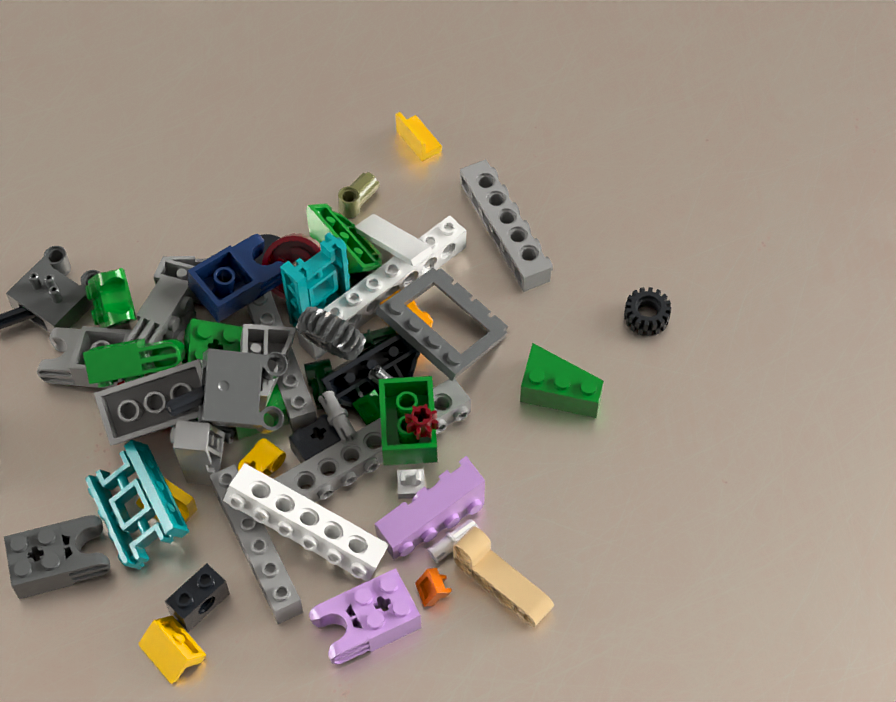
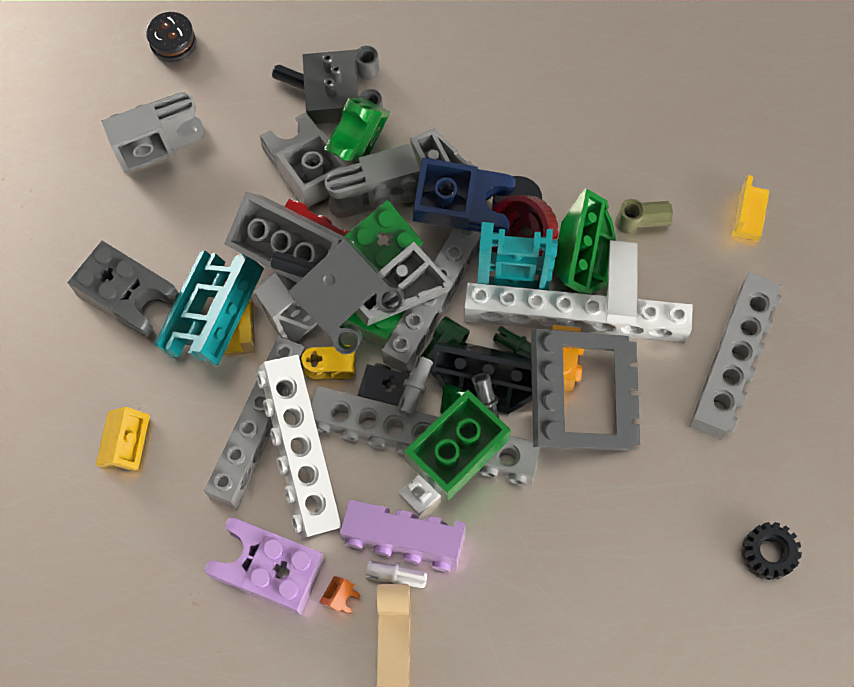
camera: 50 degrees right, 10 degrees up
green brick [83,338,186,388] -> none
black brick [165,563,230,632] -> none
dark grey gear [296,307,366,360] -> none
dark red gear [405,404,439,440] -> none
green wedge [520,343,604,418] -> none

